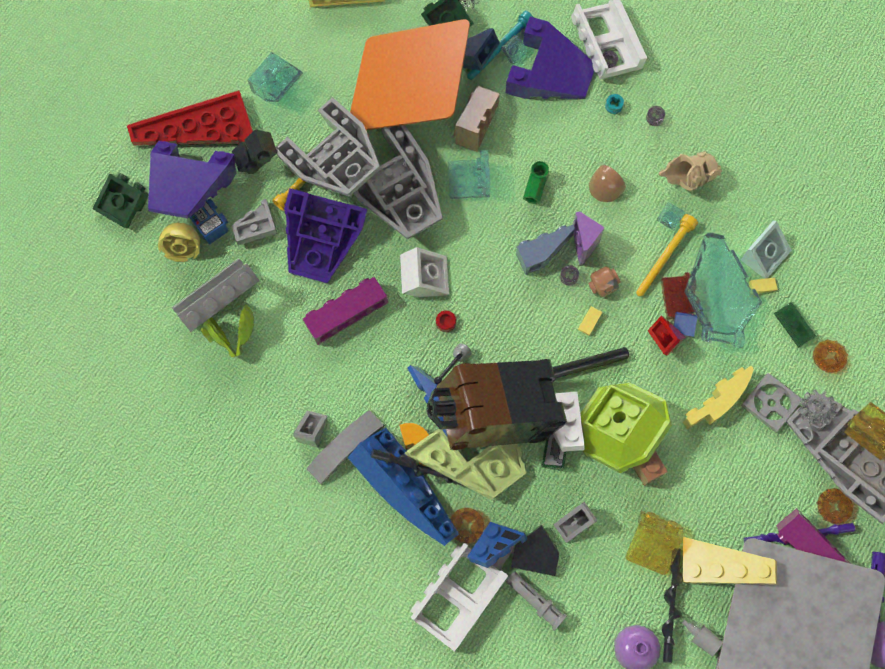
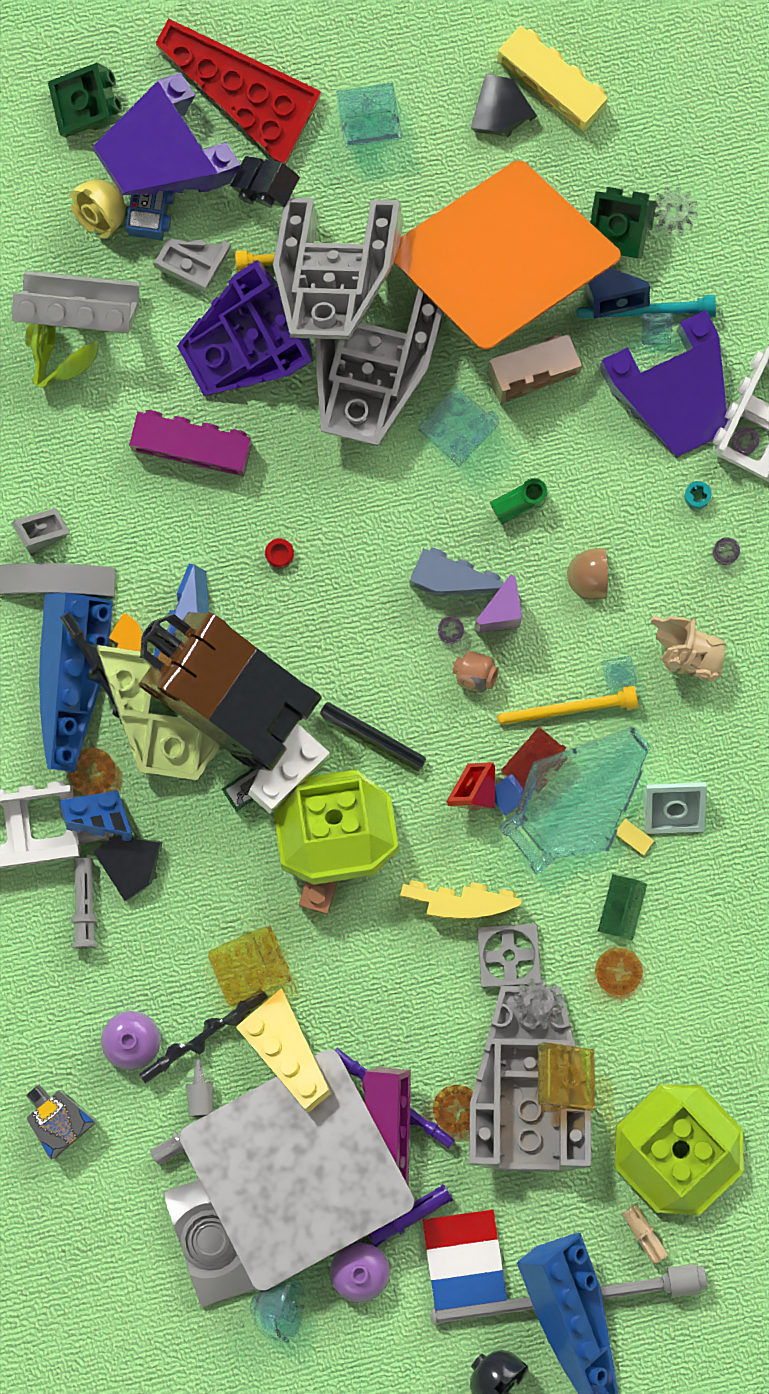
camera: 45 degrees right, 10 degrees up
white slope [400,247,449,297] -> none
hinge [434,343,472,385] -> none
light grey slope [553,502,597,543] -> none
light yellow piece [578,306,602,336] -> none
none -> black slope [471,74,537,137]

